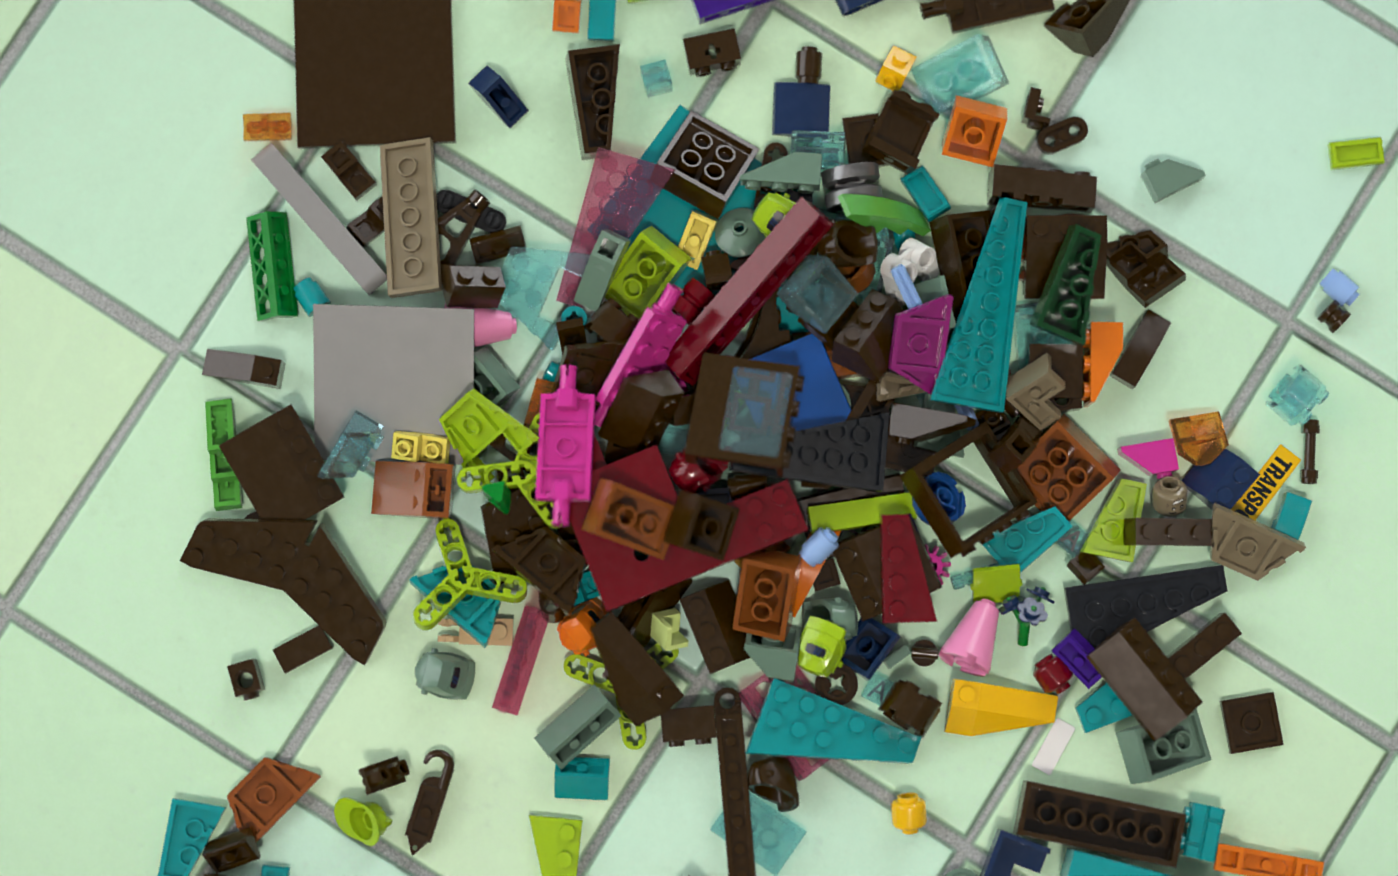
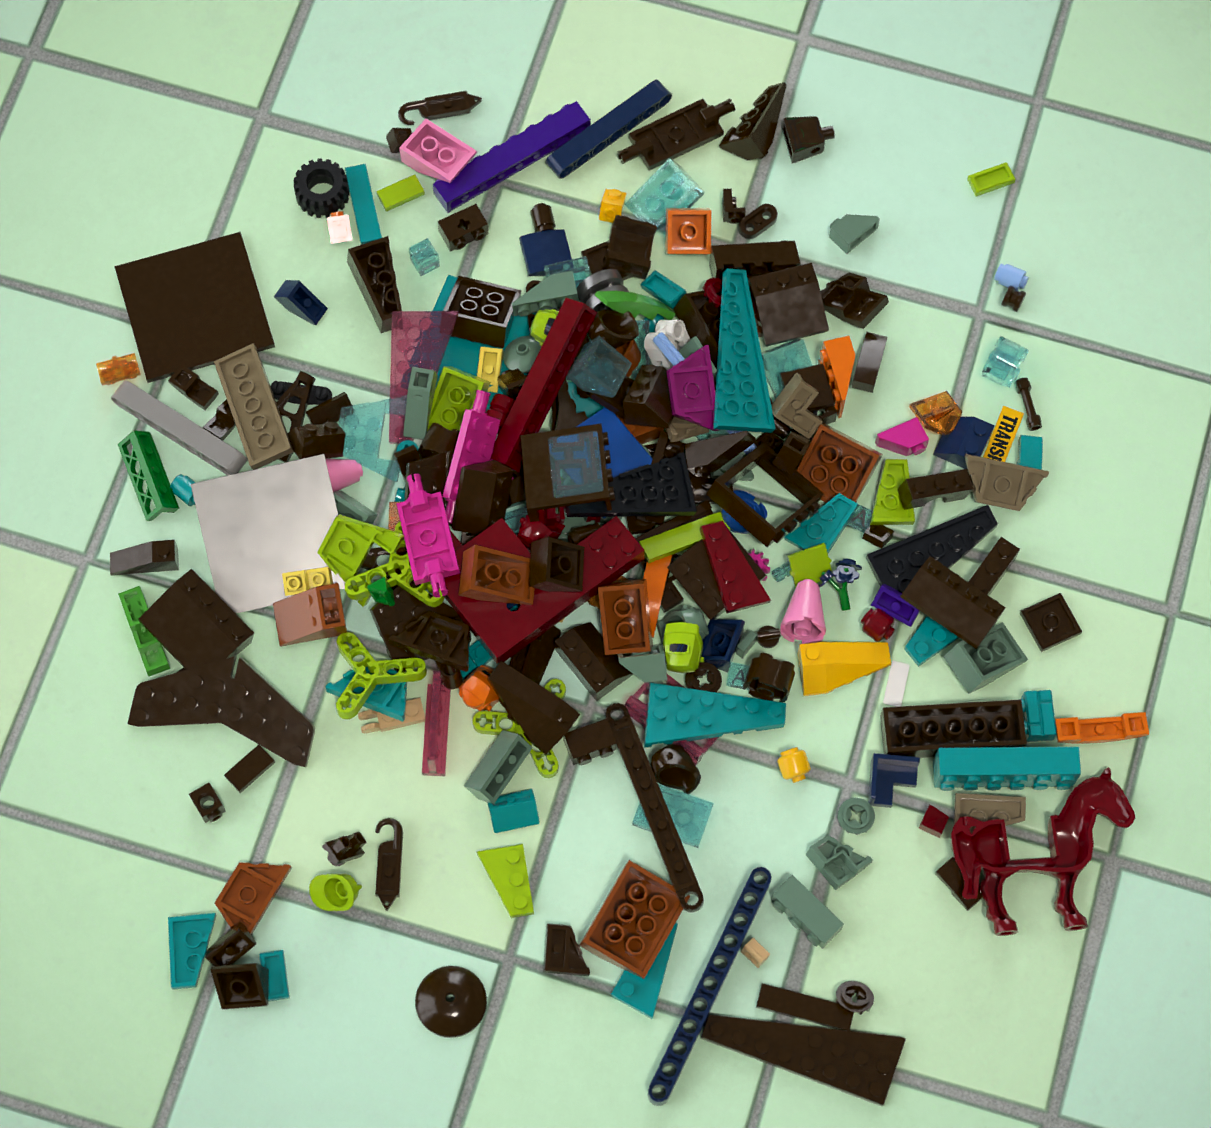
camera: 15 degrees left, 15 degrees down
clear light blue slope [318,410,384,479] -> none
sand green helmet [415,648,475,700] -> none
yellowish green panel [650,608,689,651] -> none
light blue brick [799,527,839,567] -> none
dark green wedge [1029,225,1101,345] -> none
dark tan head [1152,476,1188,517] -> none
none -> dark red gear [702,278,722,308]
none -> dark brown torso [782,116,835,163]

